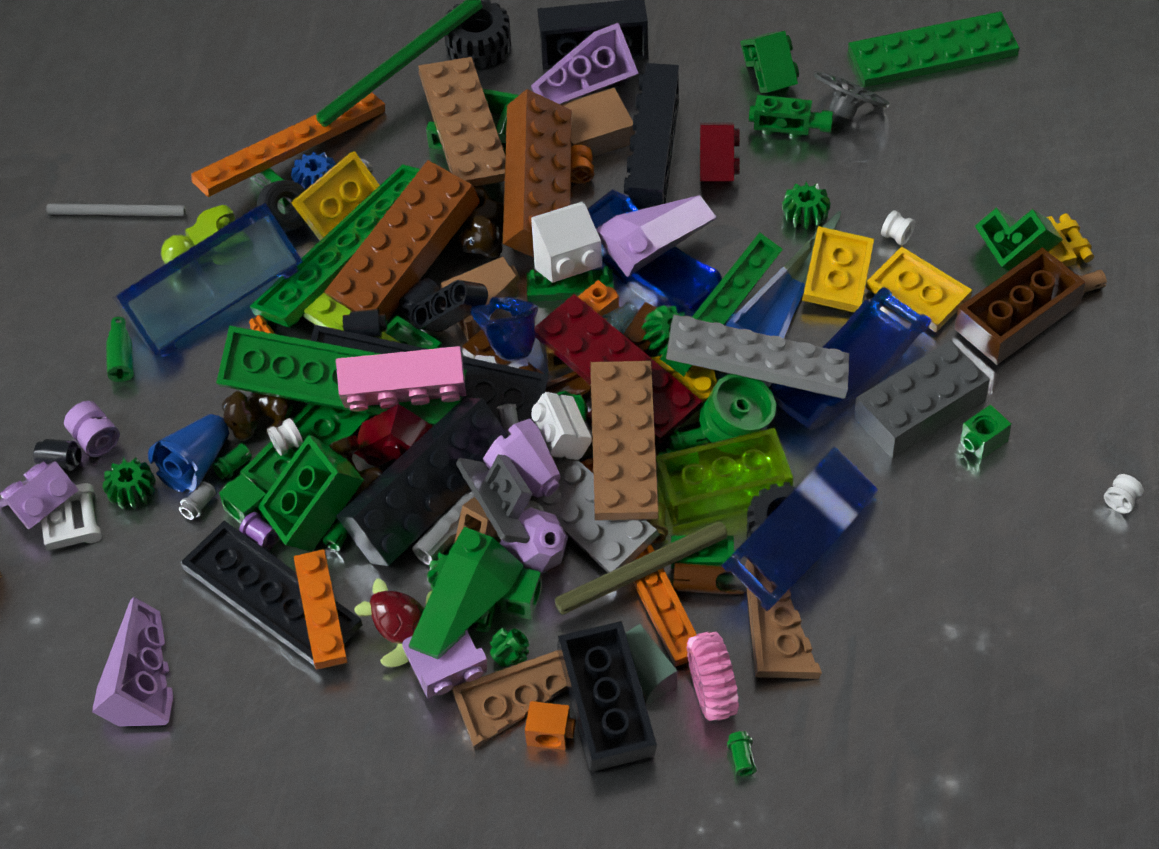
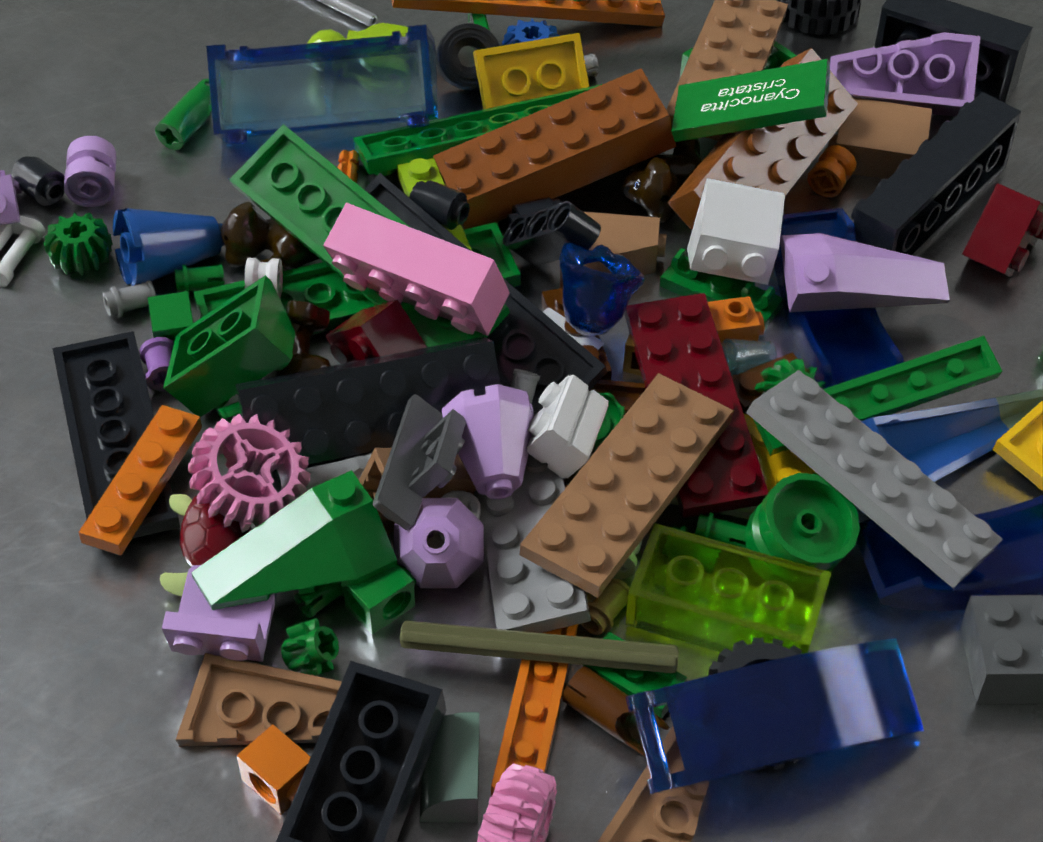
camera: 30 degrees right, 5 degrees down
none -> bright pink gear [188,414,311,533]
none -> green tile [671,59,830,142]

